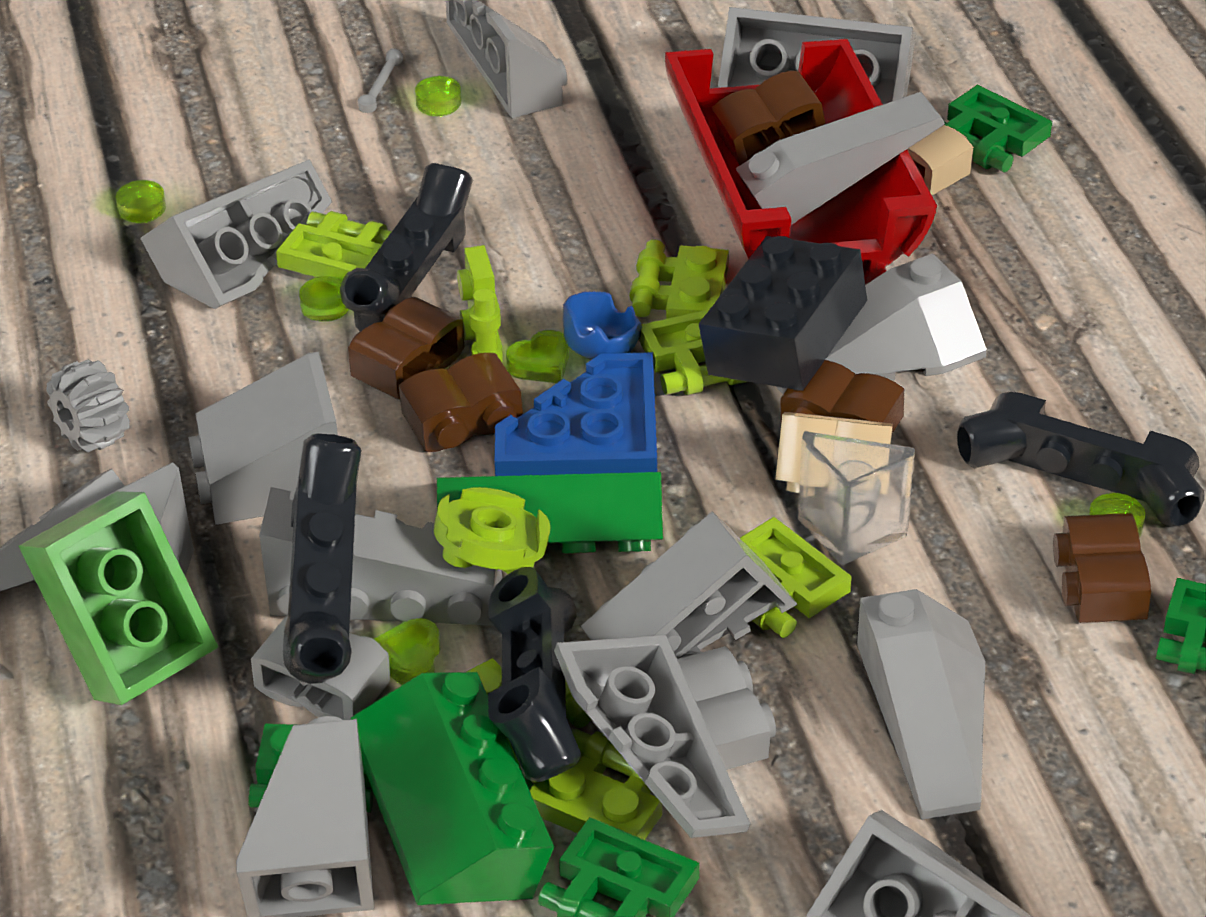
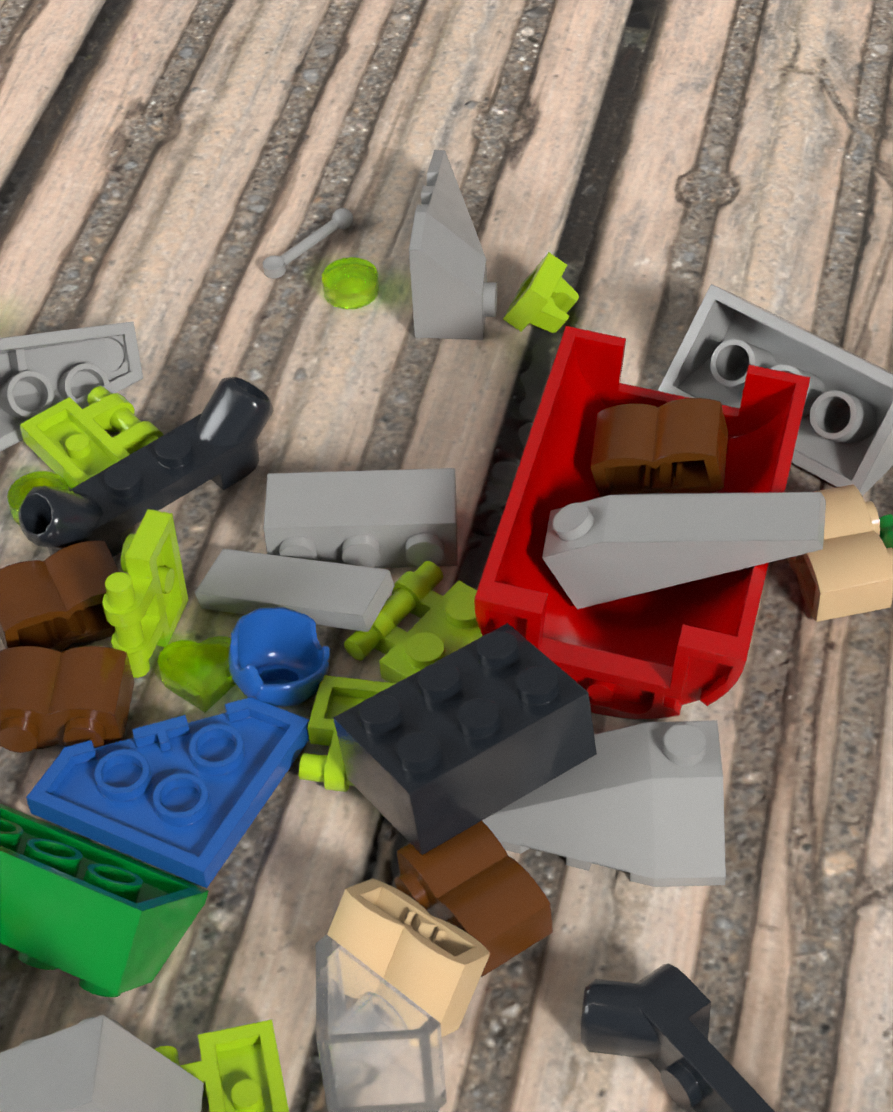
camera: 30 degrees right, 5 degrees up
none -> light grey tile [195,549,395,632]
none -> light grey brick [264,468,458,568]
none -> lime tile [503,252,579,333]

